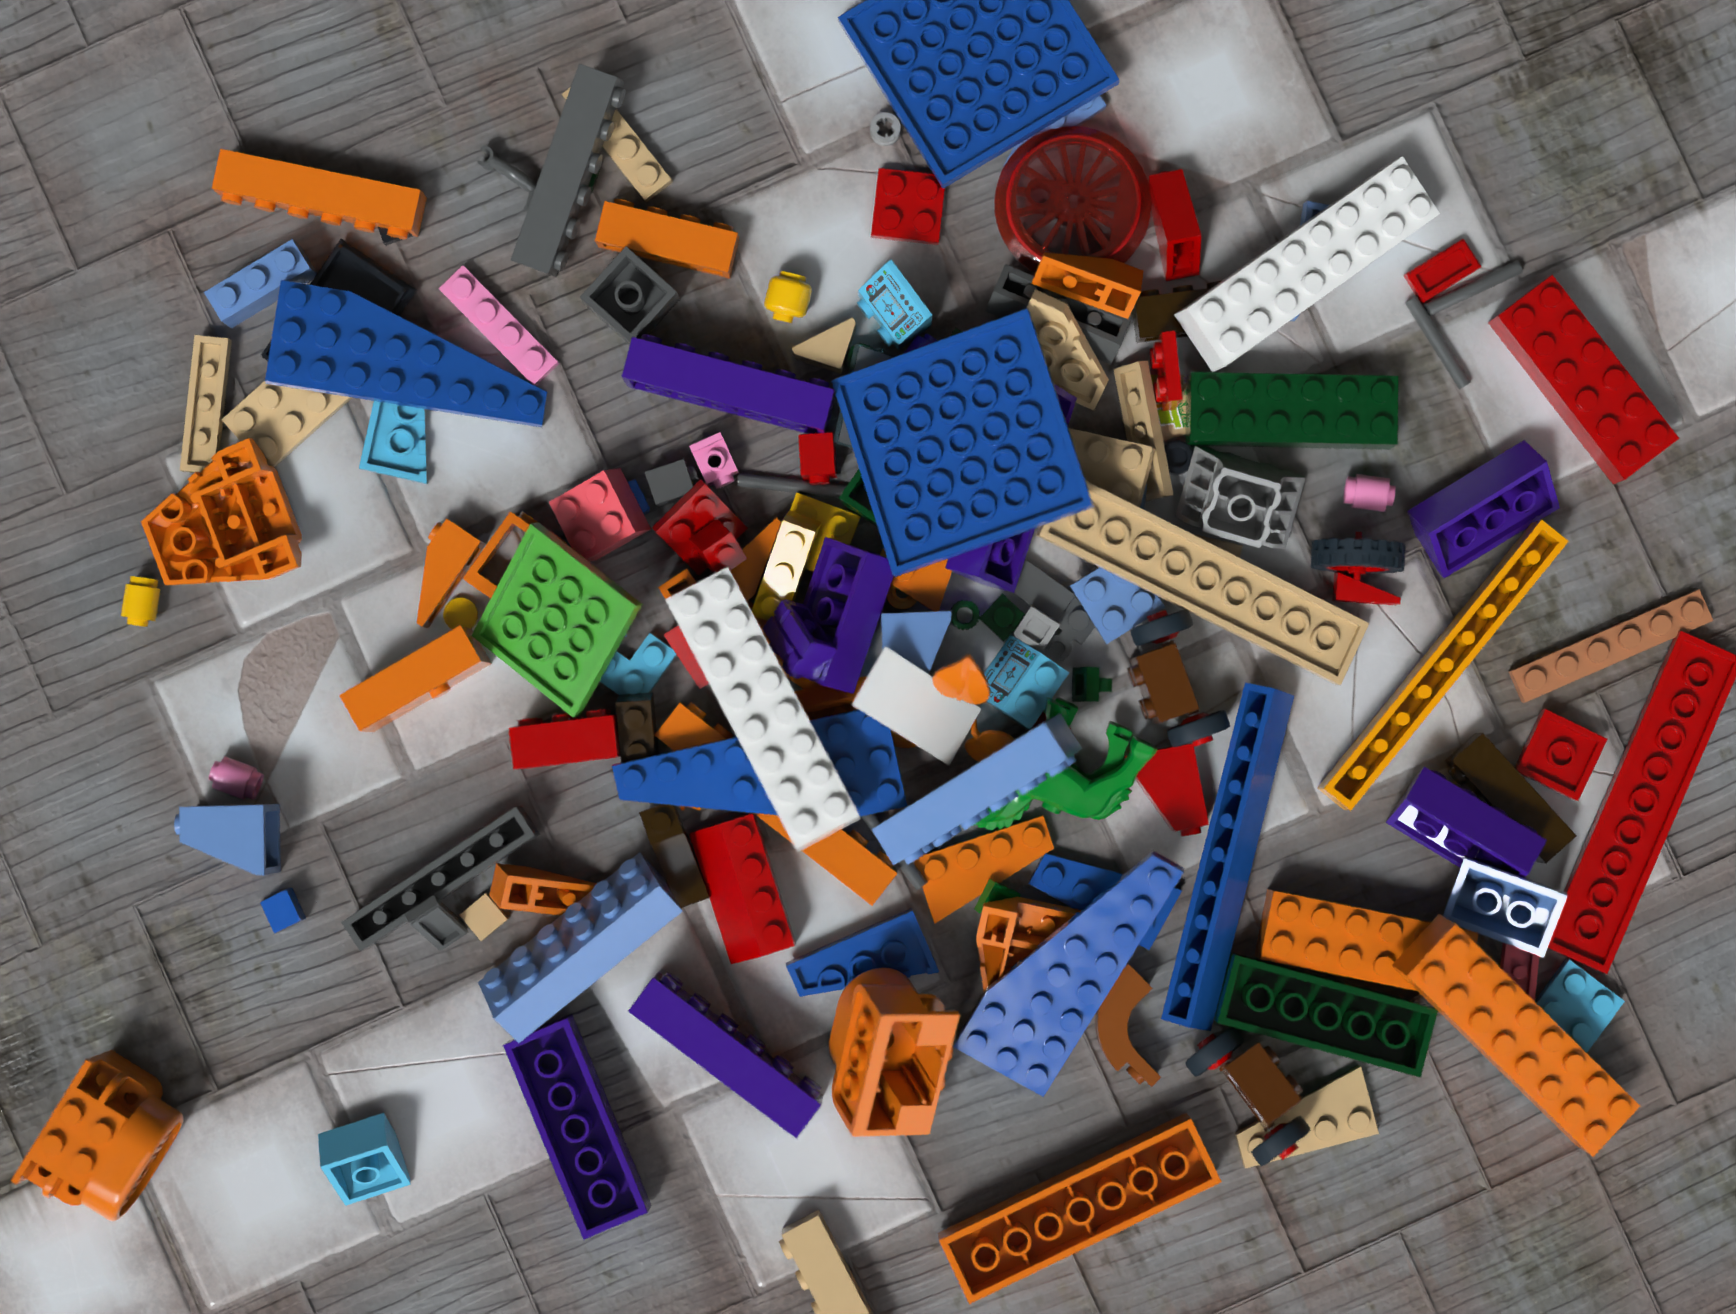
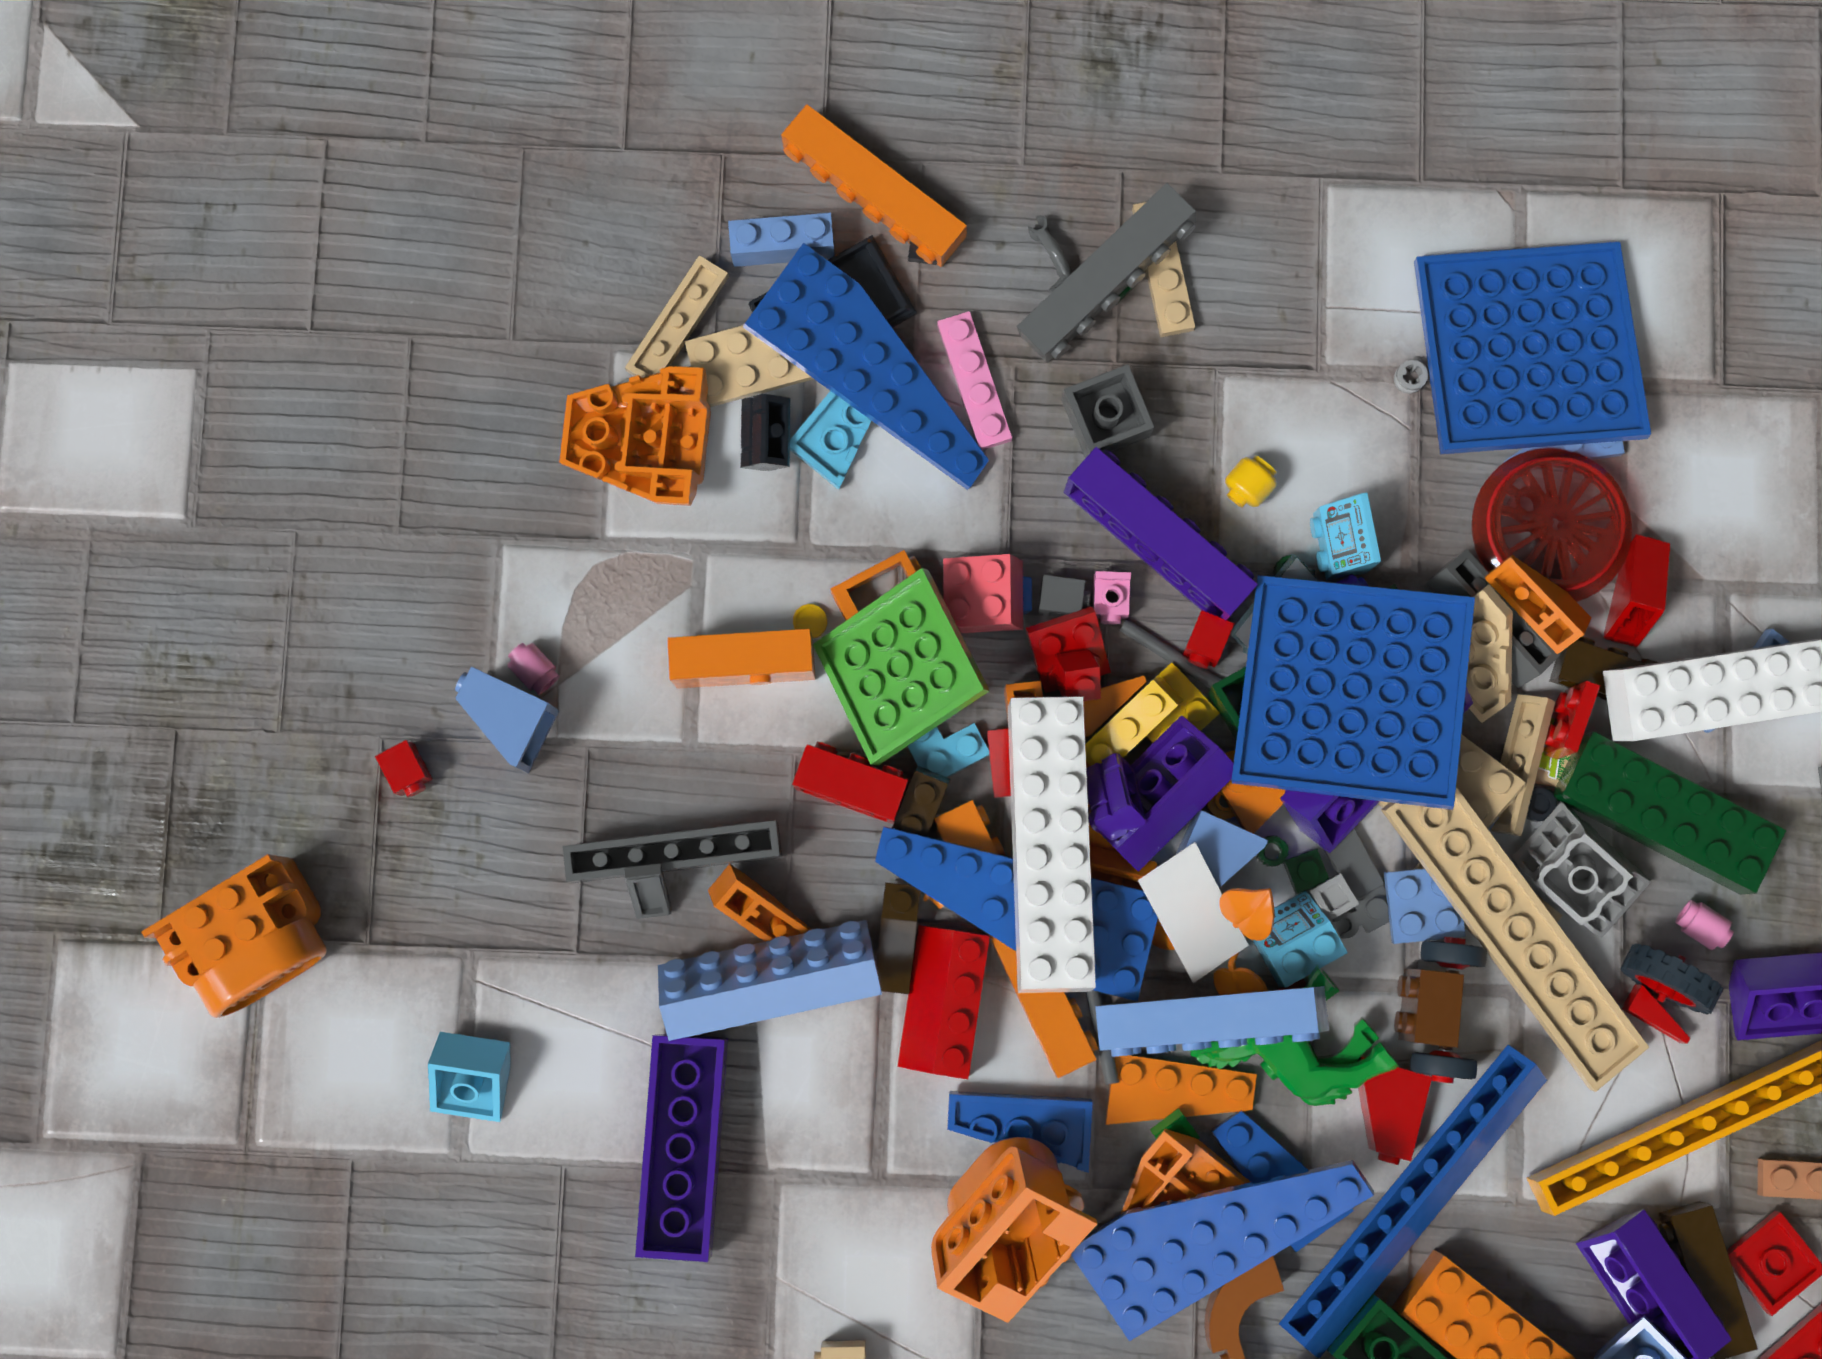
camera: 20 degrees right, 5 degrees down
yellow brick [121,576,161,627] -> none
blue slope [260,888,306,933] -> none
orange slope [417,518,486,628] -> none
tan tile [459,892,509,941] -> none
orange brick [595,199,740,279] -> none
dark purple brick [628,971,823,1139] -> none
tan slope [791,317,856,374] -> none
red plate [871,168,945,245] -> none
dark green tile [1072,667,1112,702] -> none
none -> red brick [375,740,433,798]
none -> black brick [740,394,791,471]

